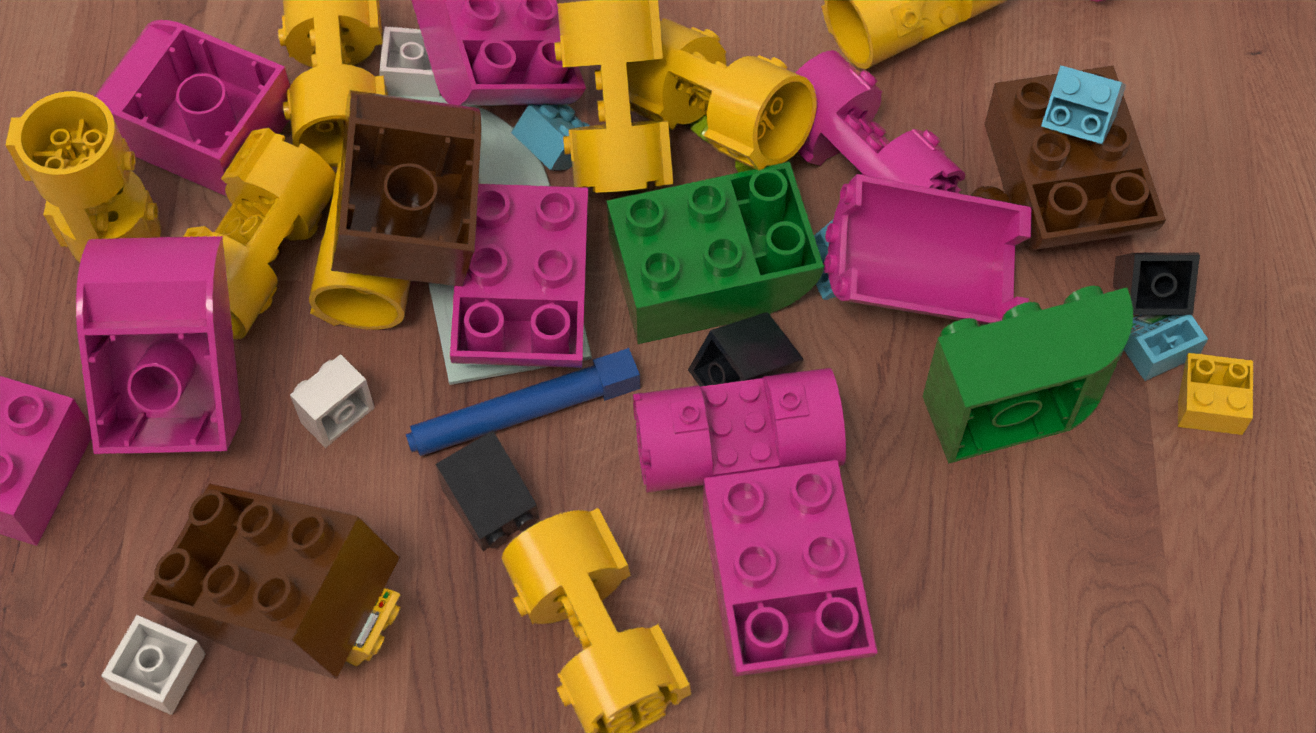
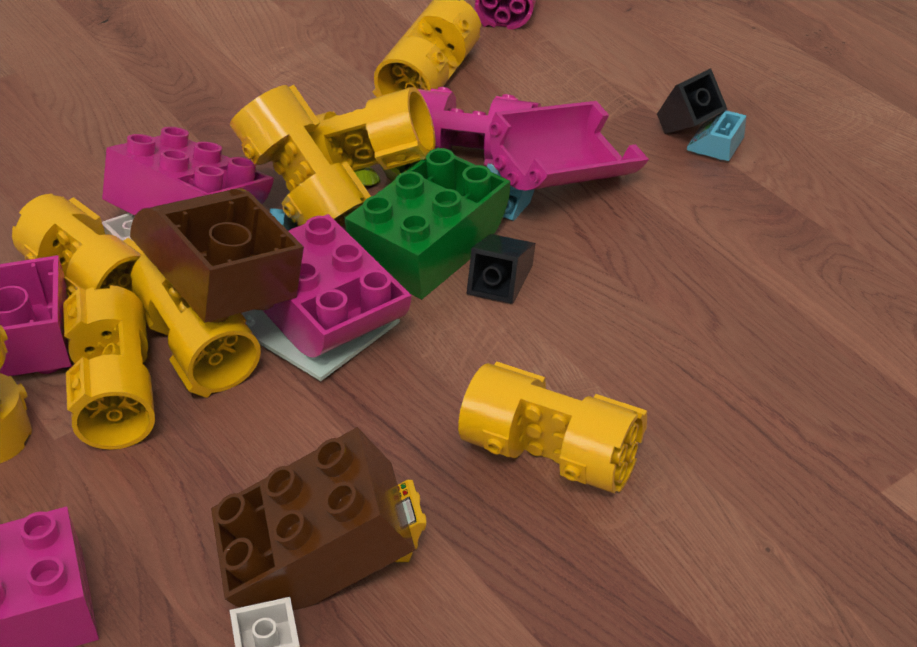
camera: 35 degrees left, 20 degrees down
dark pink brick [76,236,242,454] -> none
white brick [290,354,375,448] -> none
blue brick [406,348,640,456] -> none
black slope [435,430,539,551] -> none
dark pink cylinder [633,368,846,493] -> none
dark pink brick [703,460,877,677] -> none
green brick [922,286,1133,464] -> none
reddish brown brick [984,65,1166,250] -> none
medium azure slope [1041,65,1126,144] -> none
yellow slope [1178,353,1253,435] -> none

